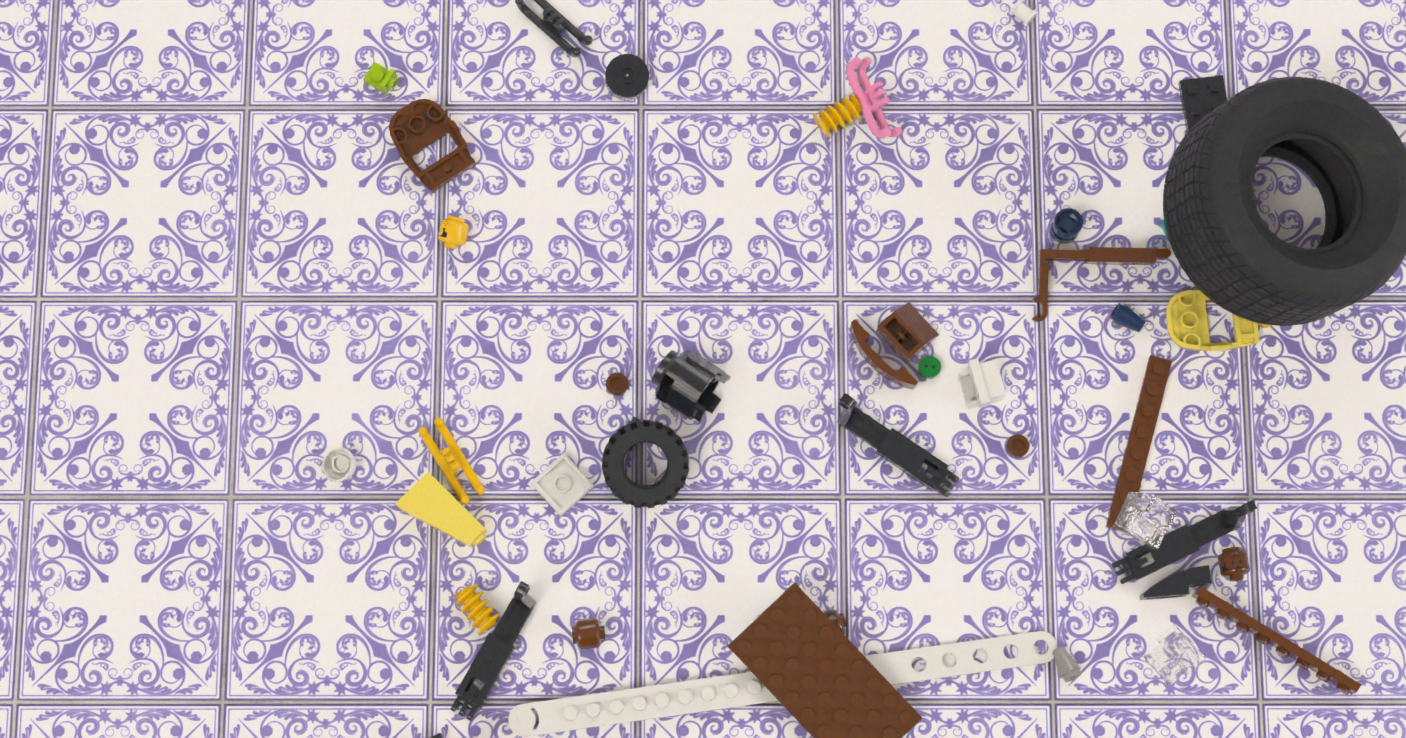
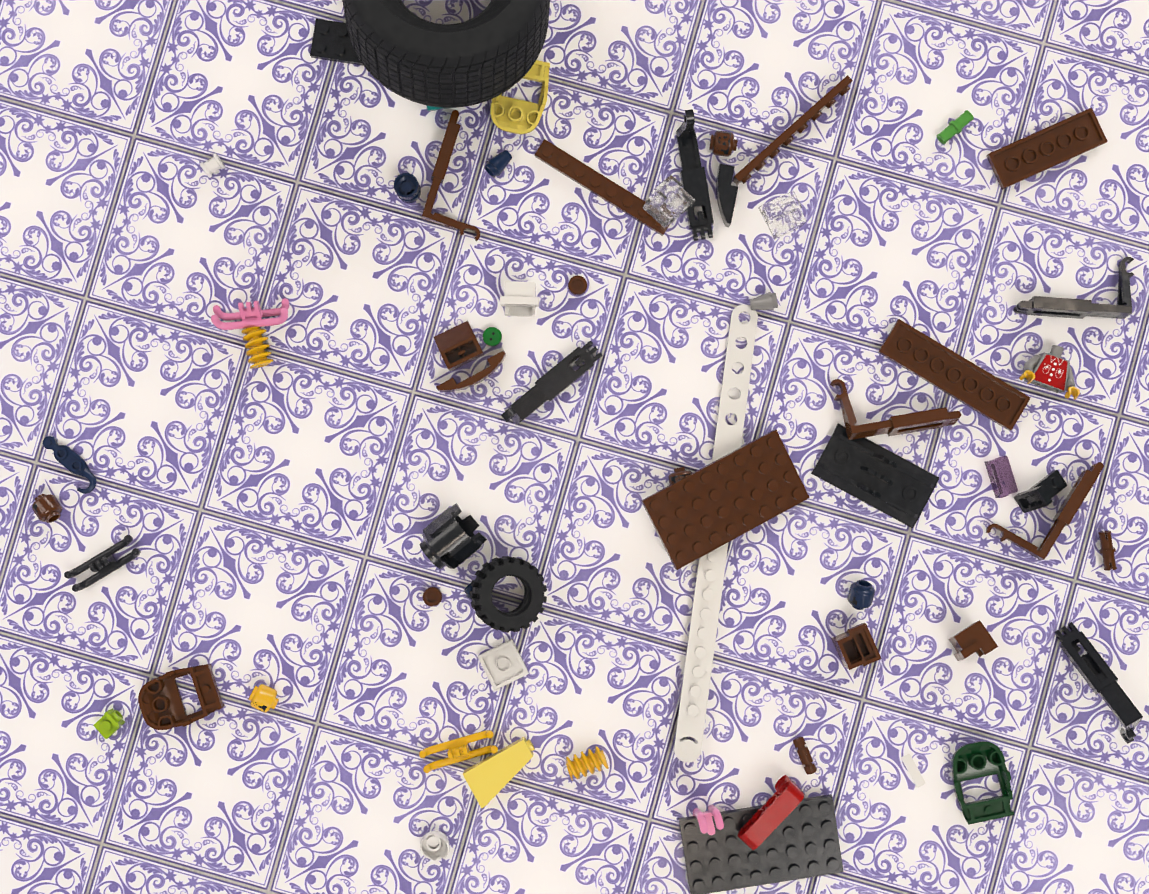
camera: 75 degrees left, 10 degrees up
black hinge [450,581,537,721] -> none
reddish brown head [572,618,605,649] -> none
black piece [605,54,649,101] -> none

